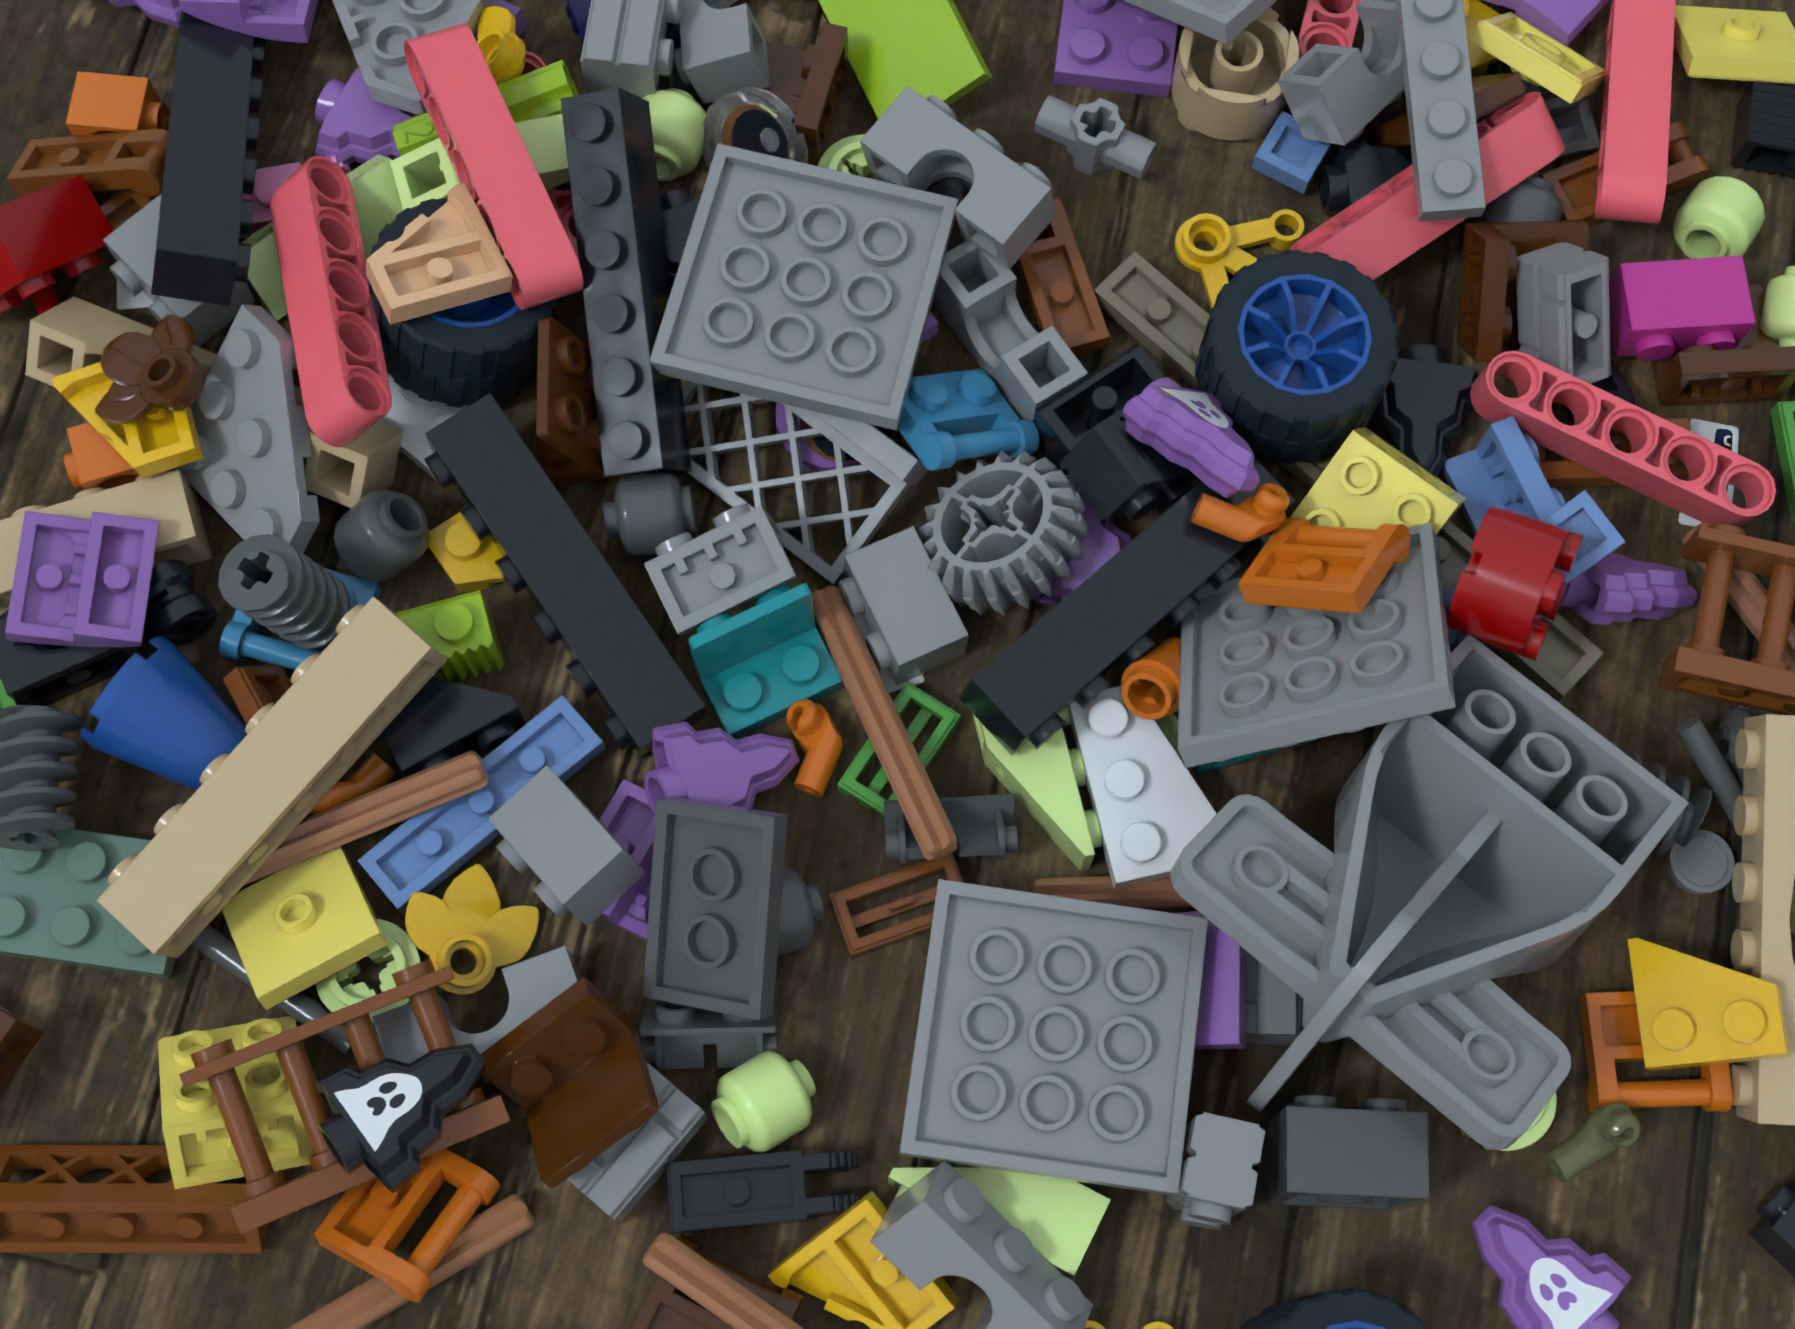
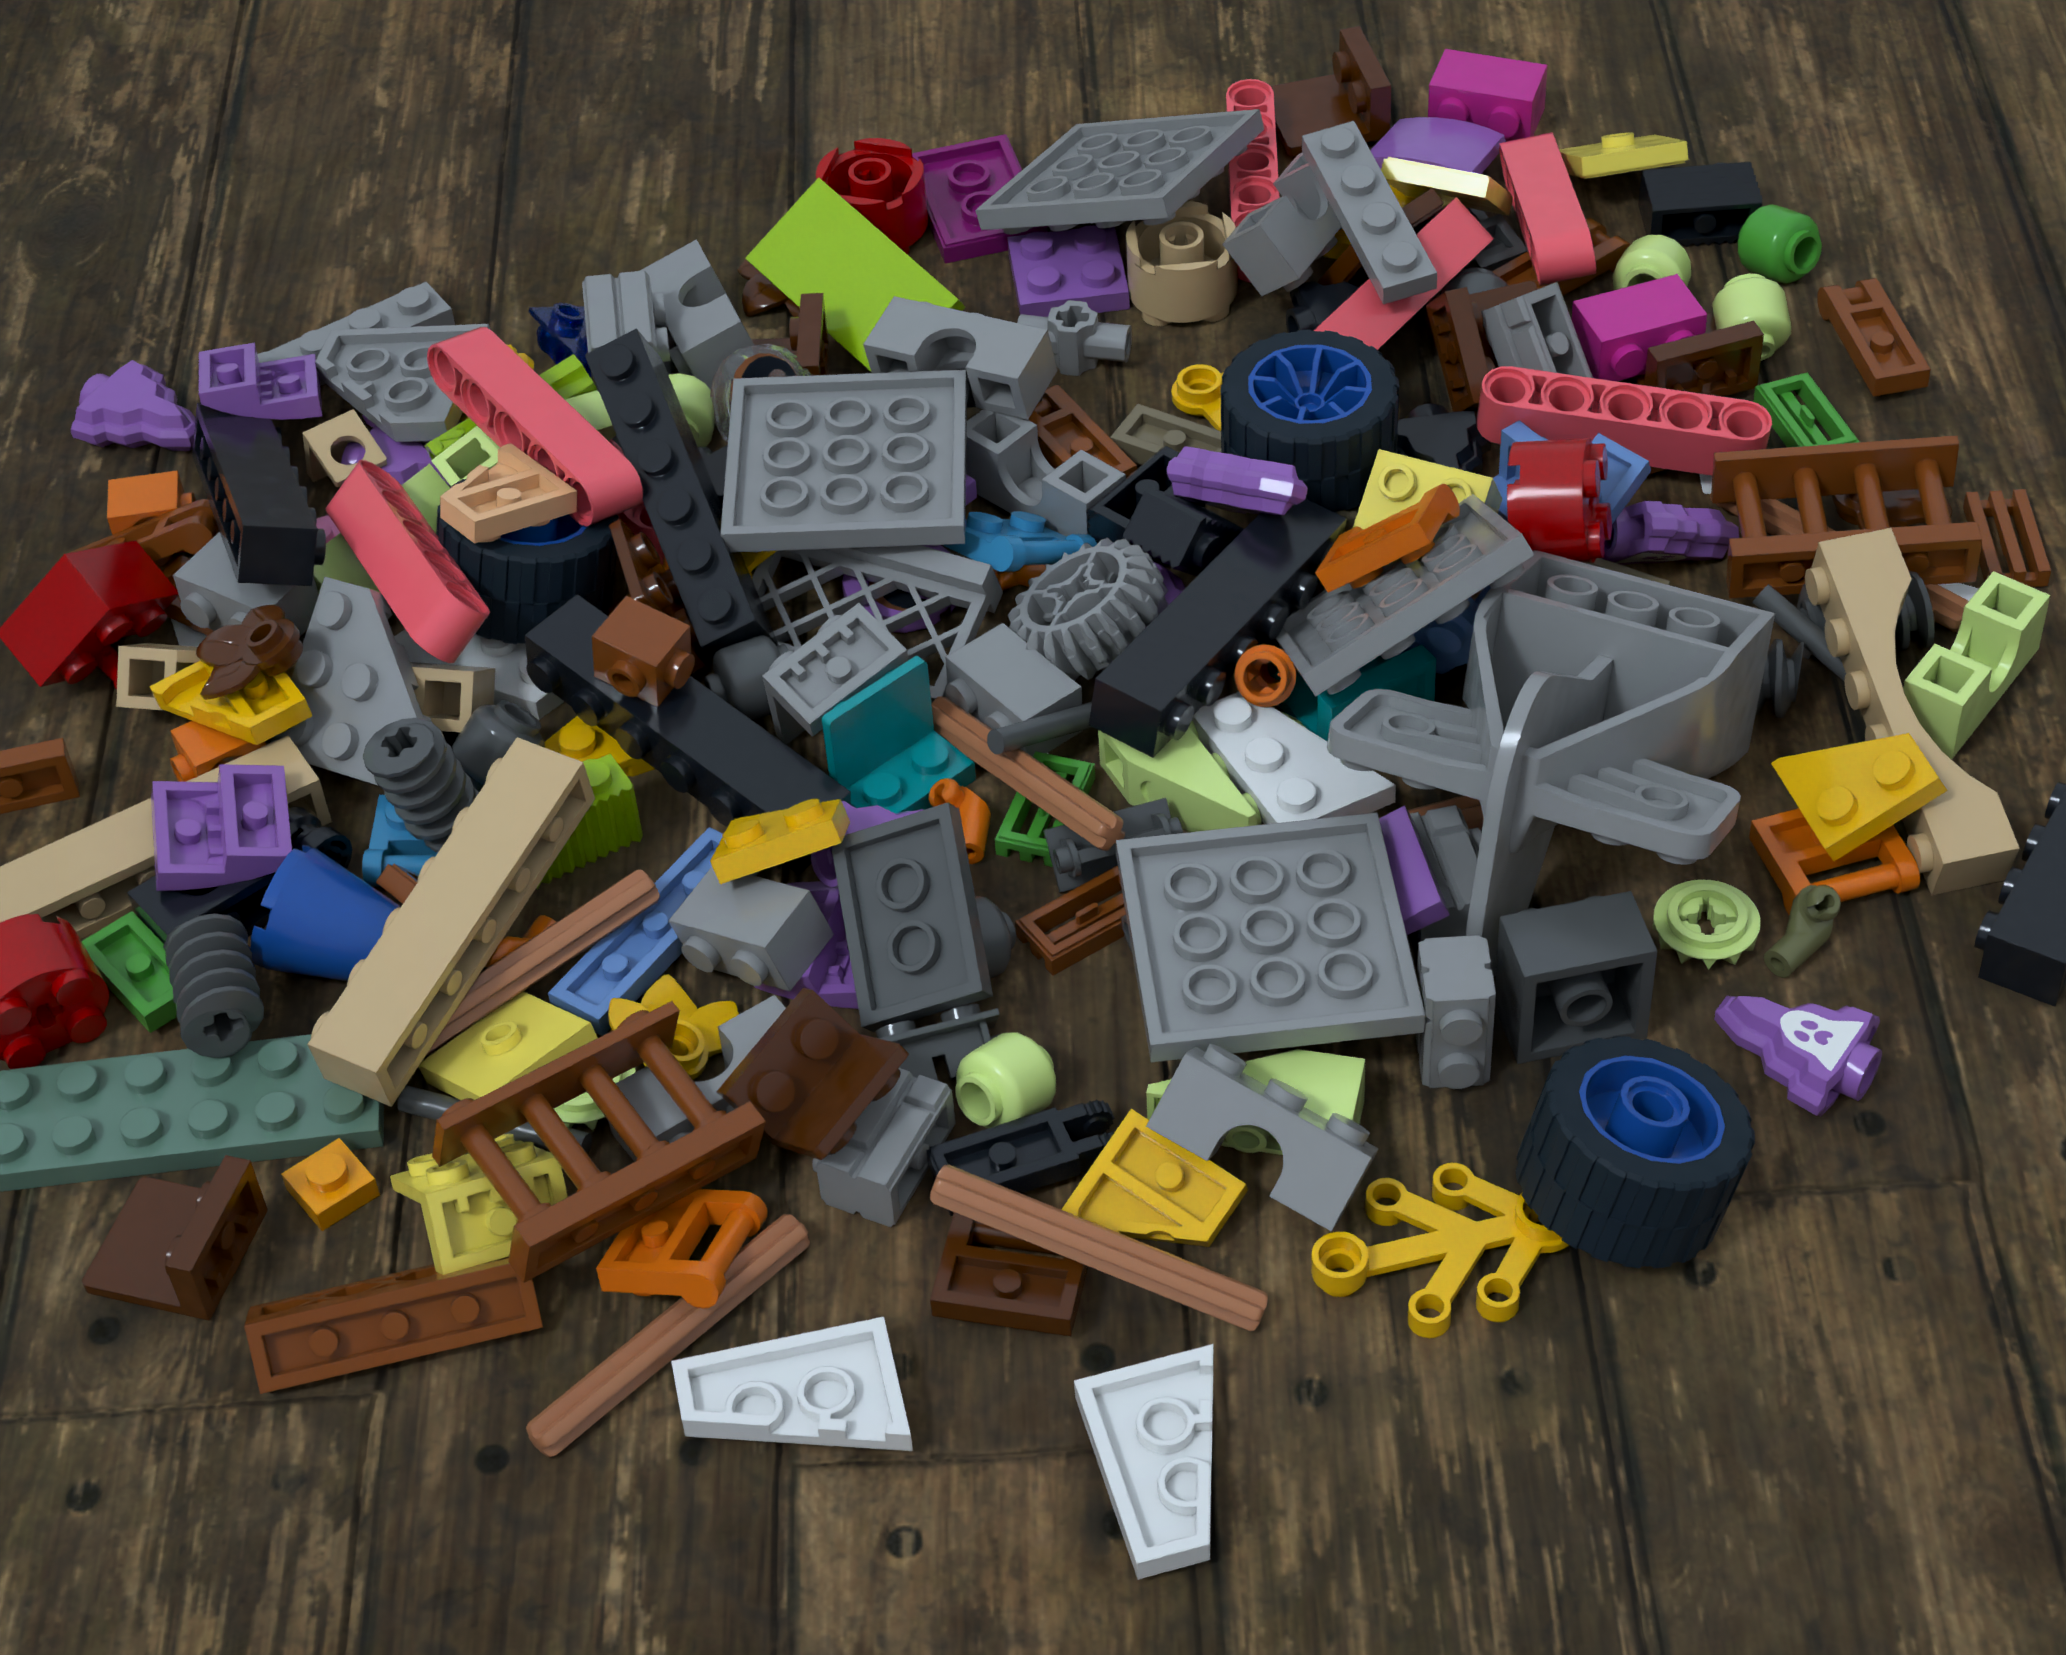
camera: 10 degrees left, 25 degrees down
black rock [315,1044,487,1193] -> none
black slope [381,676,526,777] -> none
orange arm [1191,483,1290,542] -> none
medium blue plate [1251,111,1332,194] -> none
light grey piece [1666,830,1735,896] -> none
none -> light orange plate [281,1138,380,1231]
none -> tan bracket [302,409,387,487]
none -> dark orange brick [592,596,695,707]
none -> yellow wing [710,799,850,884]
none -> dark grey bar [987,702,1092,754]

